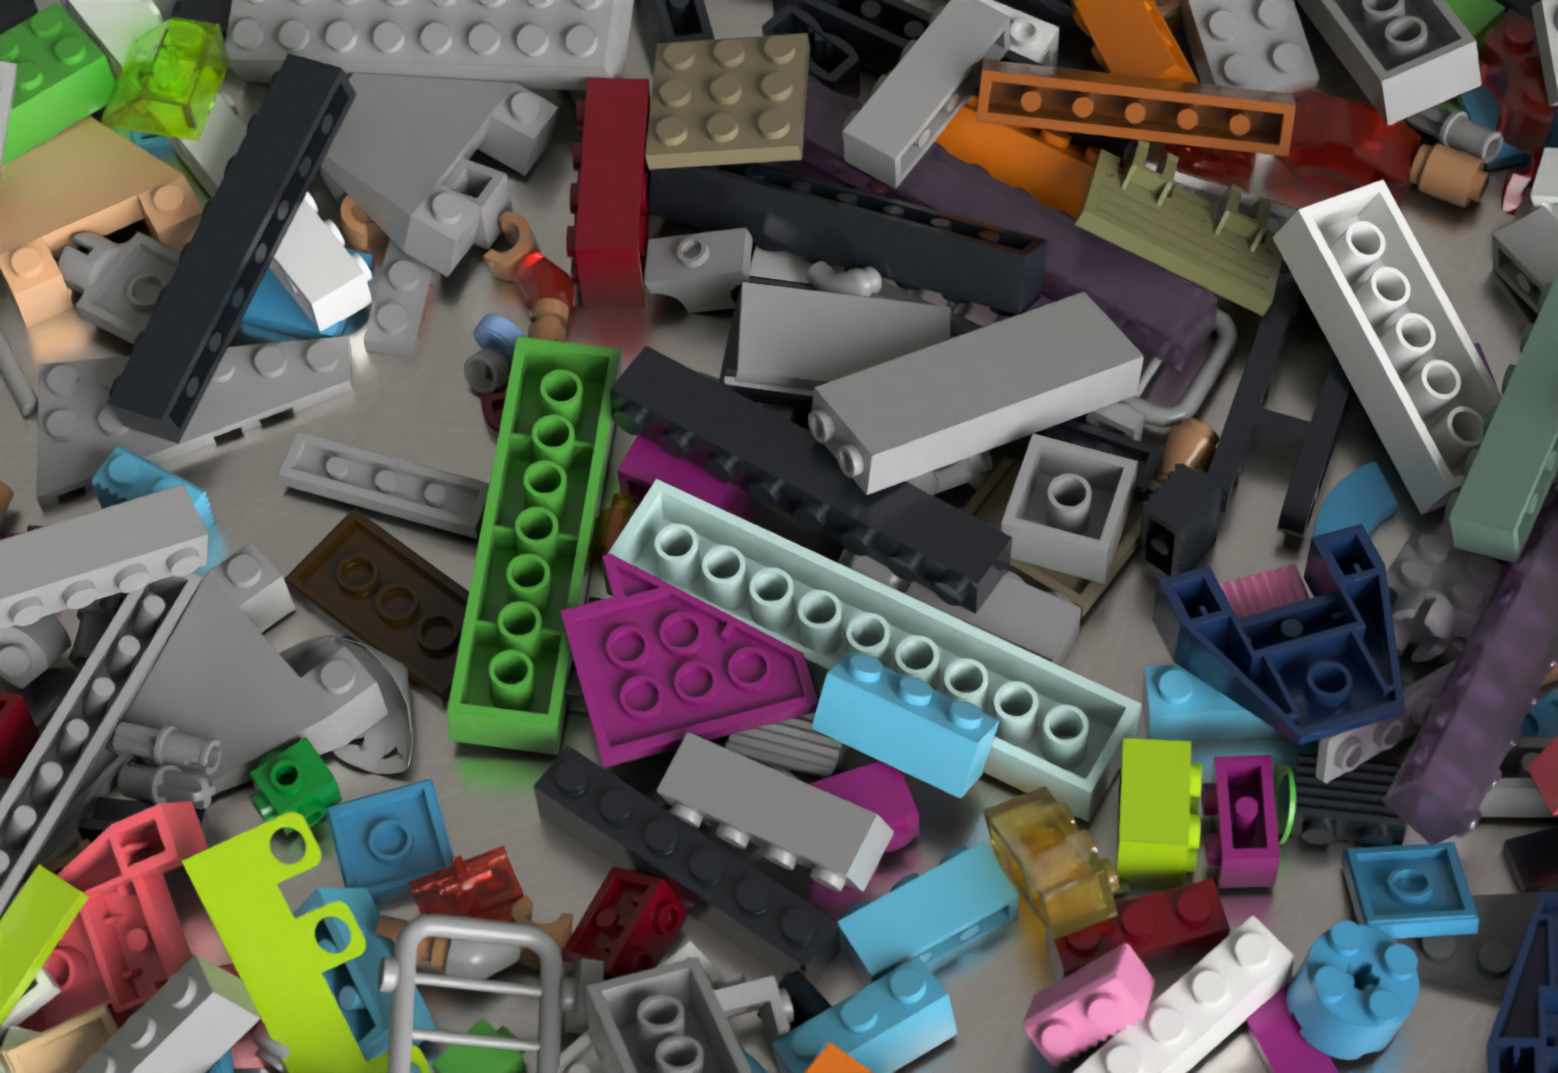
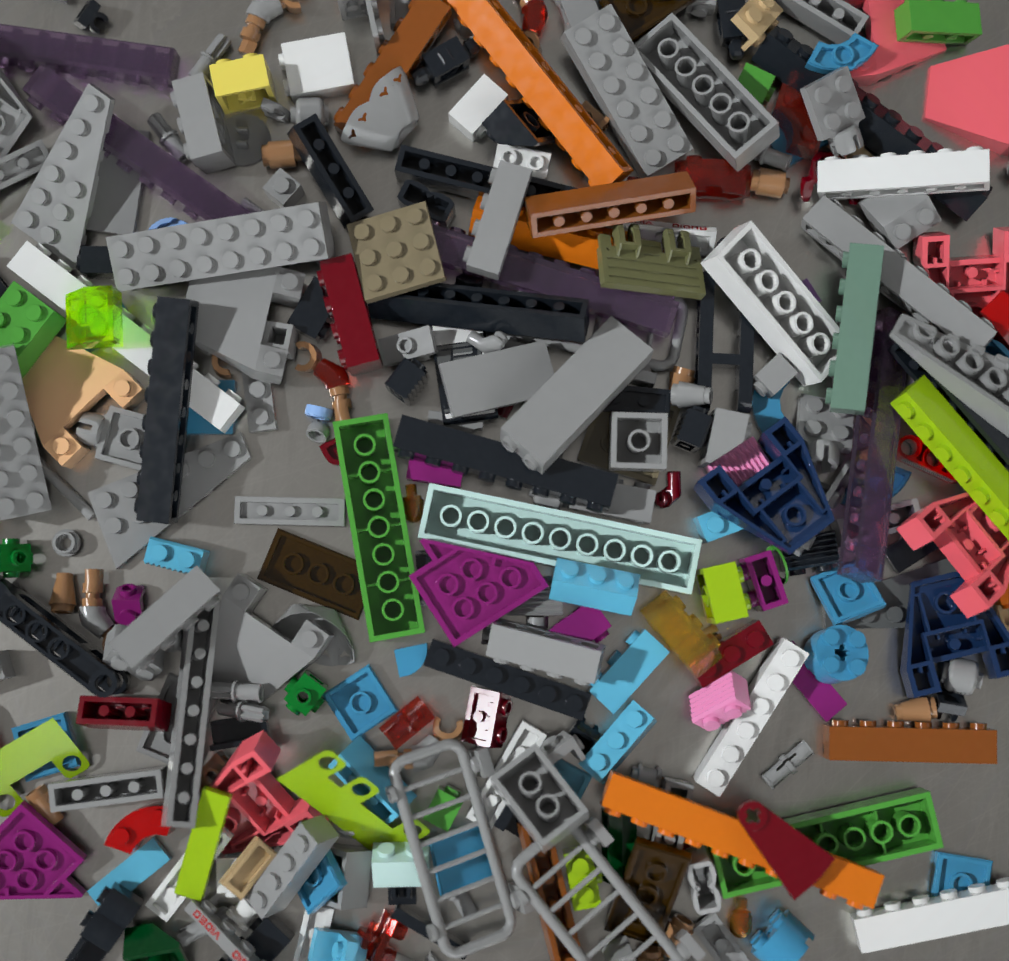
camera: 25 degrees left, 25 degrees up
none -> black slope [287,276,332,344]
none -> black brick [384,358,428,406]
none -> dark azure brick [394,643,429,677]
none -> dark red arm [655,471,681,508]
none -> light grey cone [670,381,713,408]
none -> light grey slope [698,407,752,468]
none -> light grey brick [753,353,798,399]

